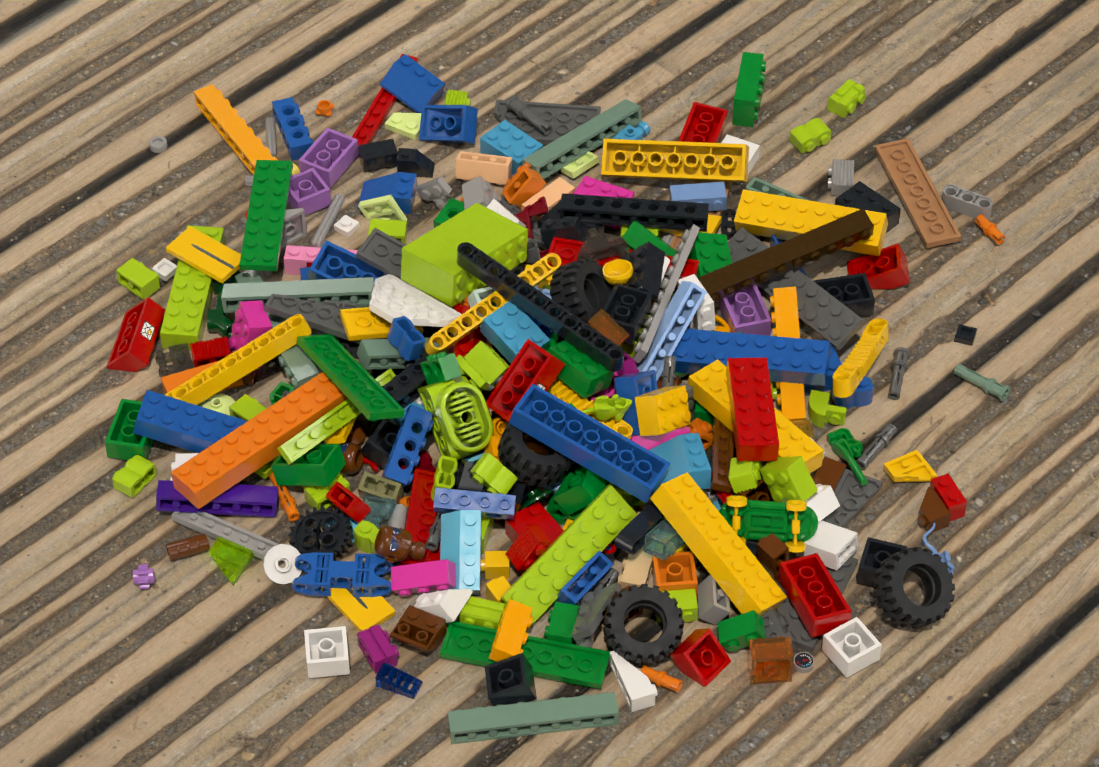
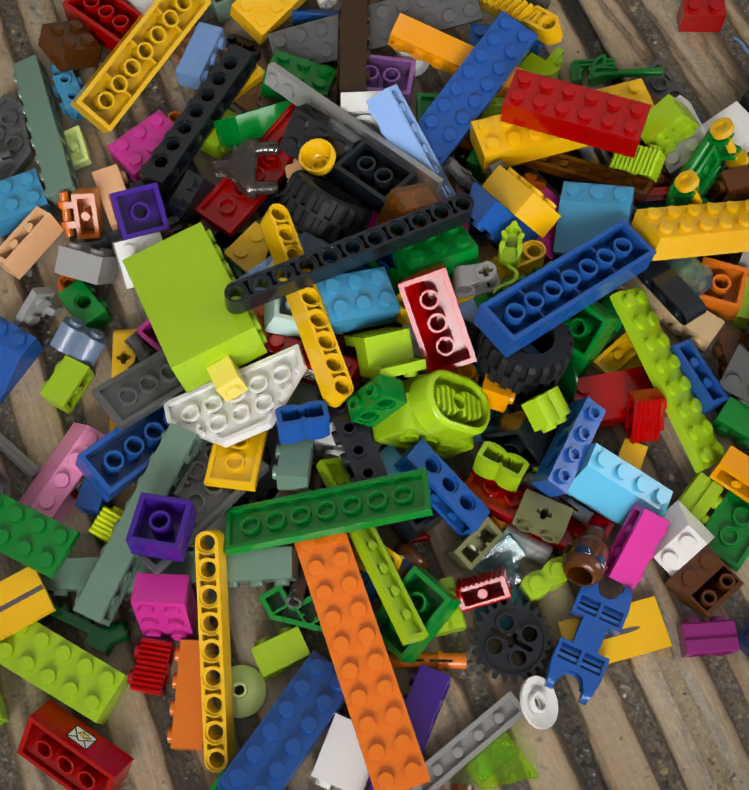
camera: 65 degrees left, 20 degrees up
clear smoke plate [155,343,193,377] -> none
white brick [304,626,350,678] -> none
white plate [334,215,360,238] -> none
yellowish green wing [358,195,407,221] -> none
yellow brick [486,576,511,604] -> none
dark grey pin [856,424,897,470] -> none
yellow wing [883,450,937,482] -> none
reddish brown slope [918,486,951,533] -> none
none -> reddish brown brick [38,20,102,72]
none -> sand blue brick [50,316,108,367]
none -> dark purple brick [108,182,170,240]
none -> dark purple brick [125,492,197,562]
none -> light yellow brick [207,356,249,402]
none -> light grey piece [452,261,501,298]
none -> olive brick [512,489,574,544]

